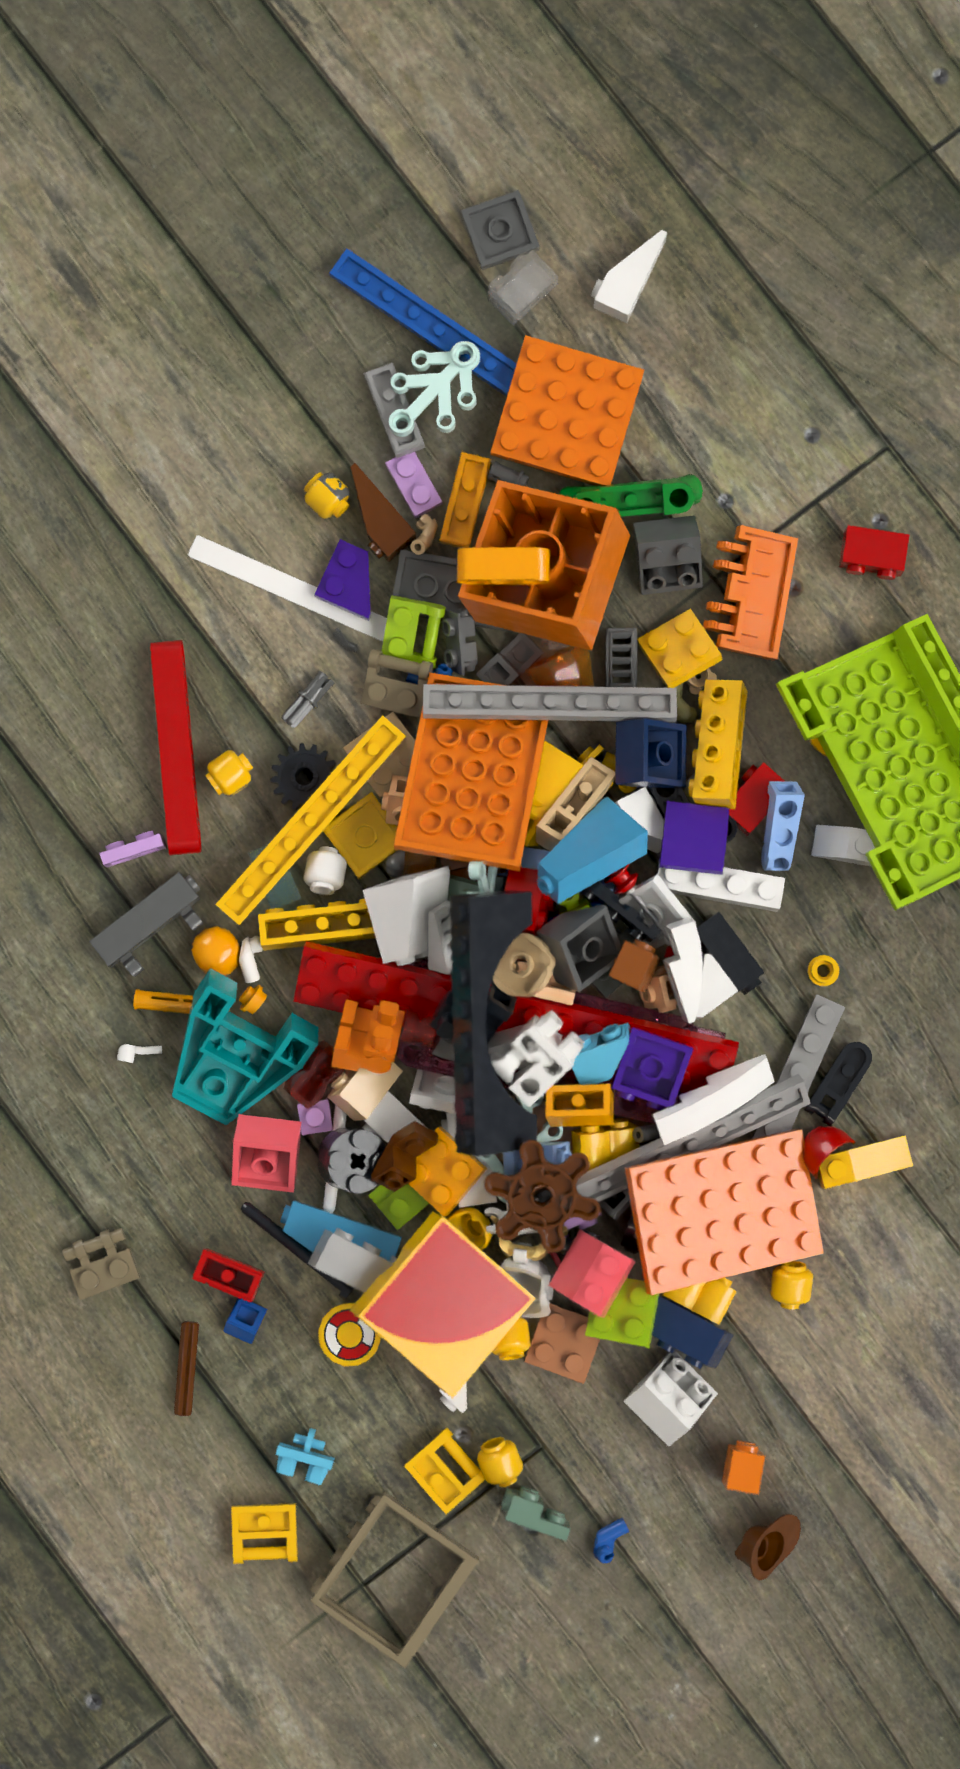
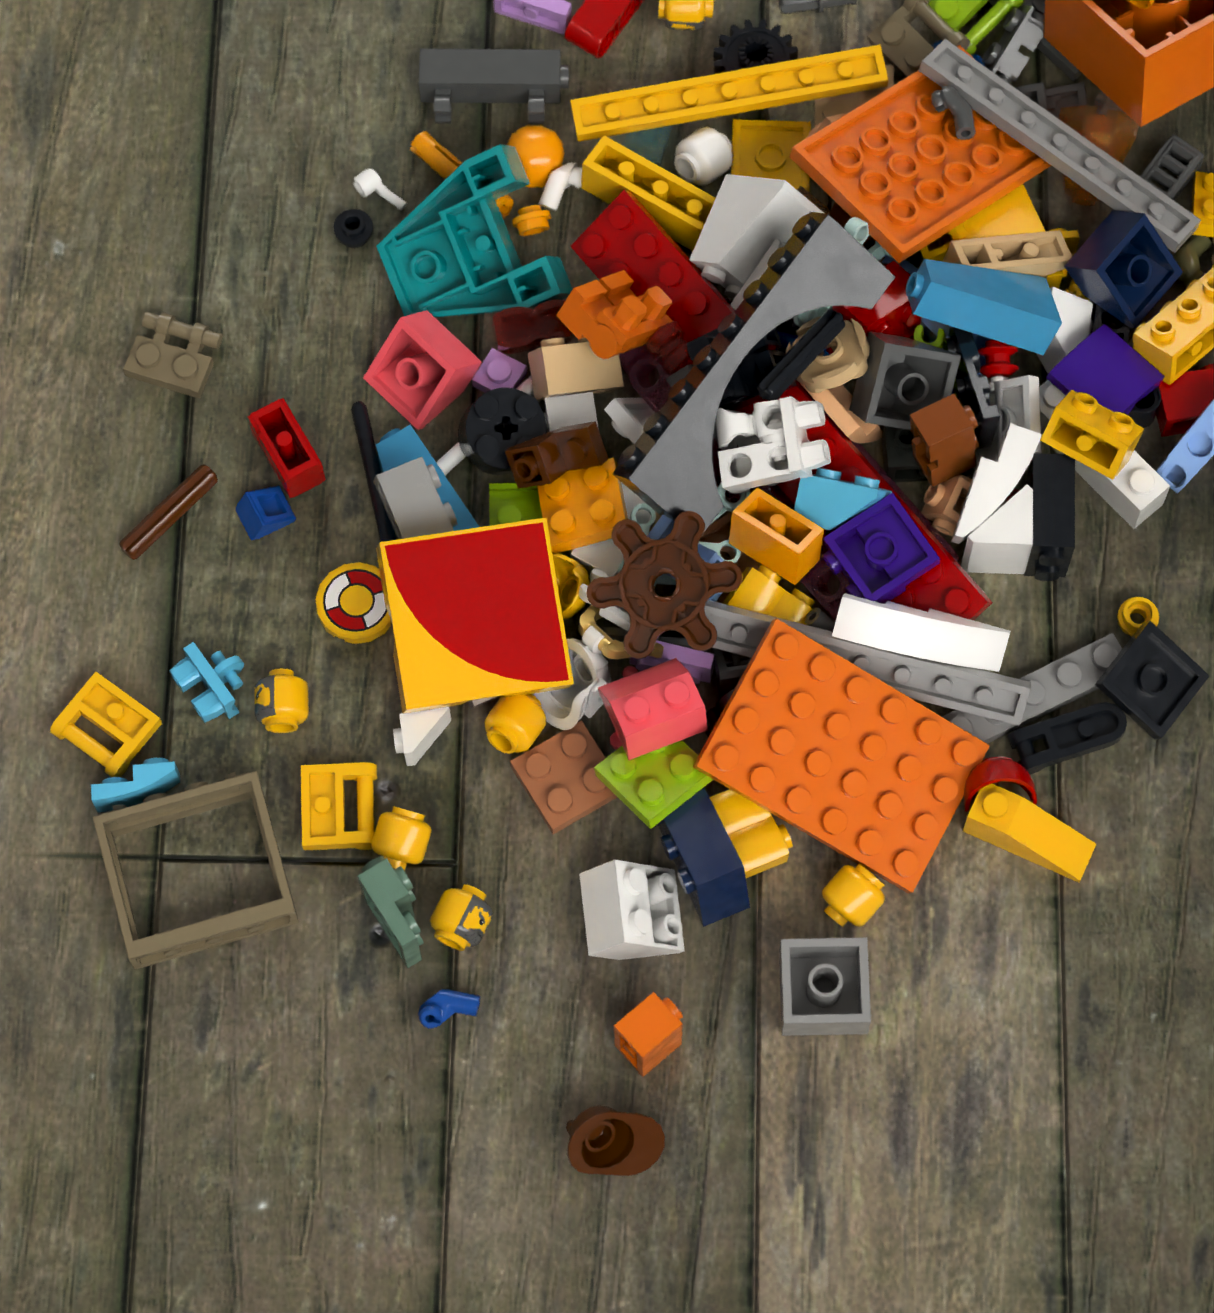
camera: 40 degrees right, 15 degrees down
none -> medium azure slope [91,758,180,813]
none -> yellow head [255,668,309,733]
none -> black plate [334,209,374,248]
none -> yellow head [430,884,493,951]
none -> black axle [757,309,845,401]
none -> light grey brick [779,937,871,1036]
none -> dark grey arm [931,86,976,140]
none -> yellow brick [1040,390,1145,480]
none -> black plate [1095,621,1210,740]

